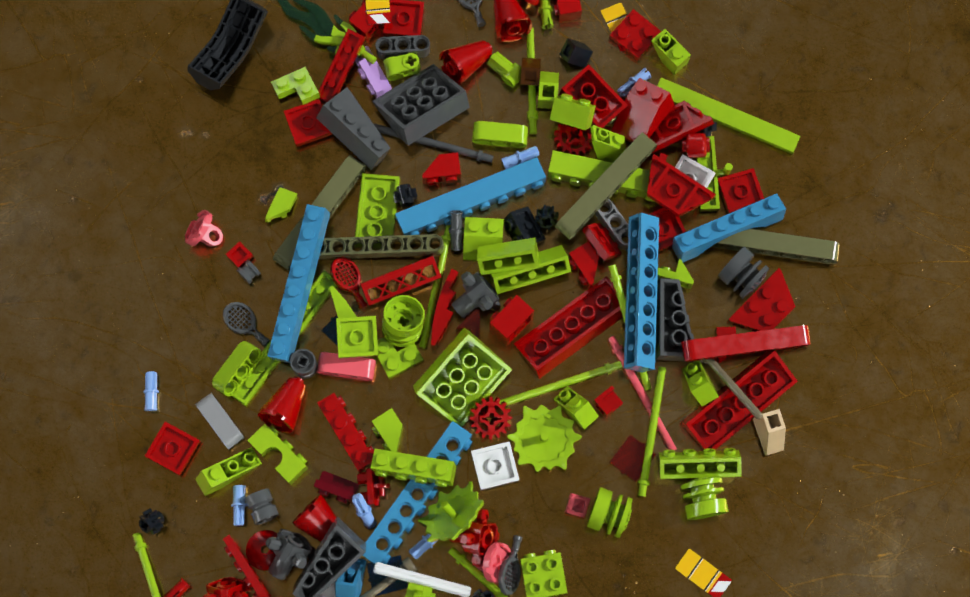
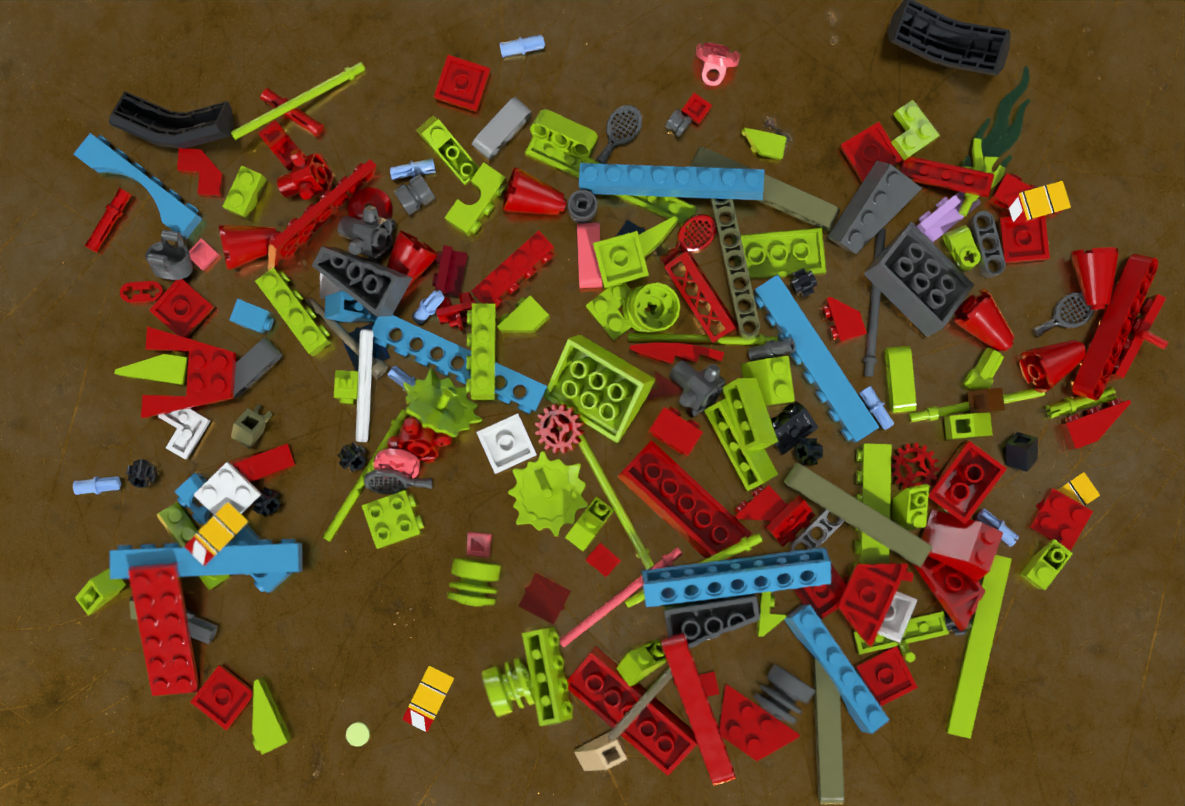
camera: 85 degrees right, 10 degrees up
black gear [139,508,164,535] -> none
lime brick [550,94,596,130] -> none
lime bar [638,367,666,497] -> none
red head [682,133,710,158] -> none

